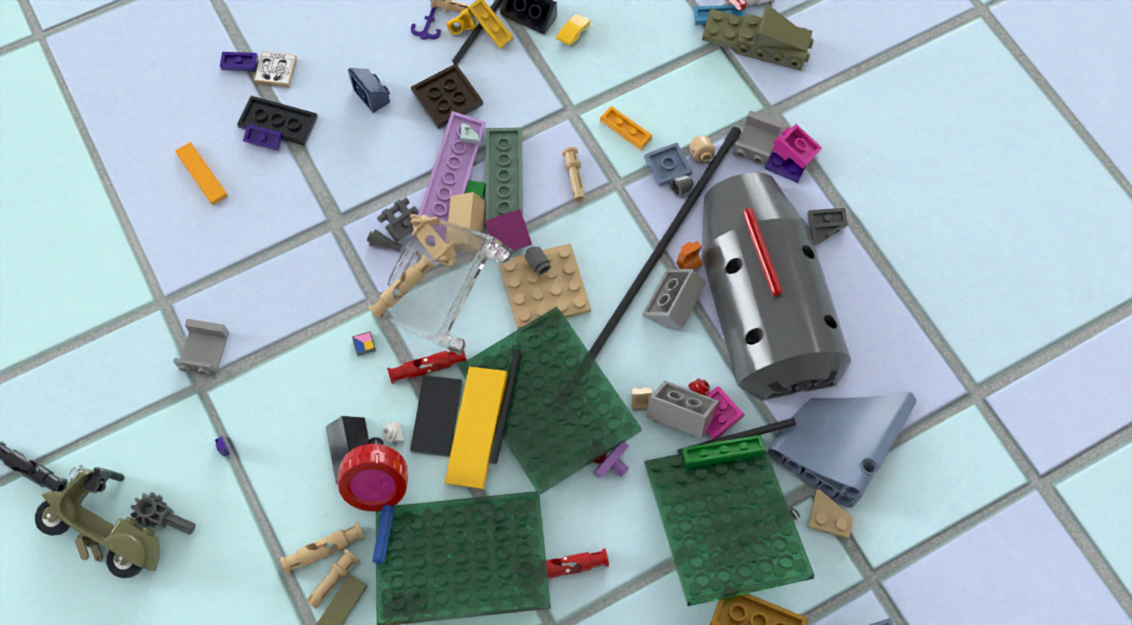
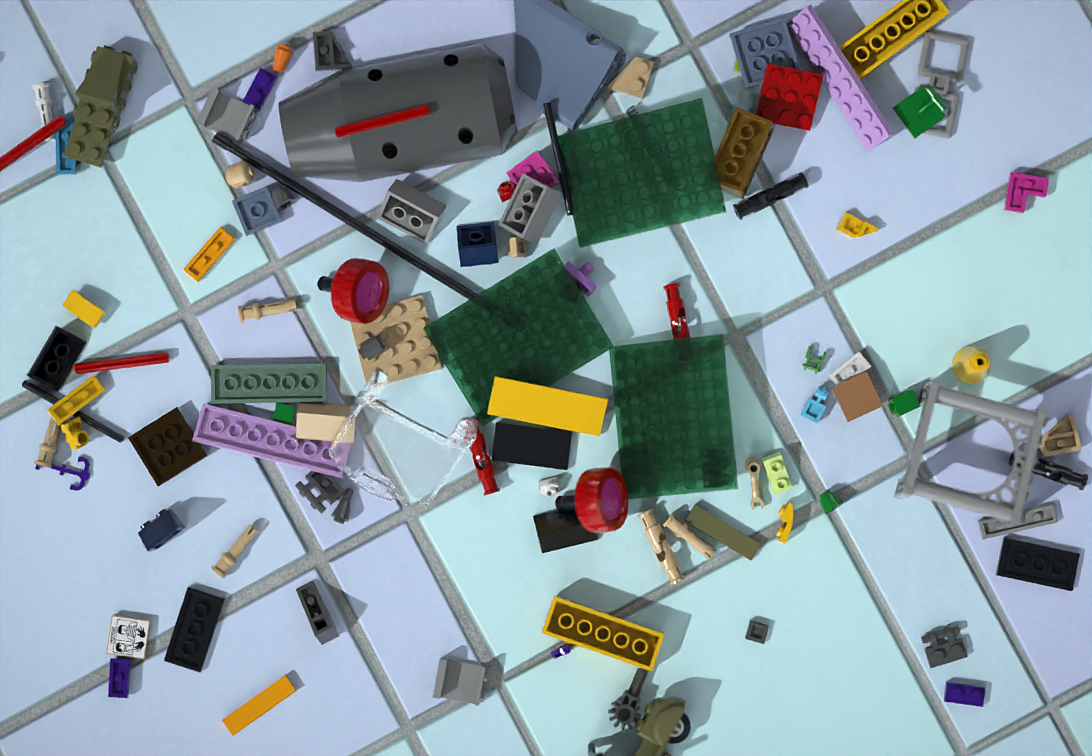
camera: 85 degrees left, 20 degrees up
dark purple plate [243,124,283,151] -> none
tile [352,331,376,356] -> none
tan piece [368,254,435,320] -> none
blue axle [372,505,394,565] -> none
tan piece [410,214,457,267] -> none
light aqua tile [460,123,479,144] -> none
magenta tile [485,209,532,257] -> none
black piece [489,349,522,464] -> none
orange plate [676,241,703,270] -> none
green tile [682,435,766,468] -> none
dark pink plate [772,124,822,169] -> none
none -> red axle [74,352,170,374]
none -> tan pin [211,524,259,578]
none -> orange cone [272,43,293,73]
none -> dark grey slope [296,581,339,645]
none -> red wheel [317,258,390,324]
none -> dark blue slope [456,222,499,267]
none -> yellow brick [542,595,665,671]

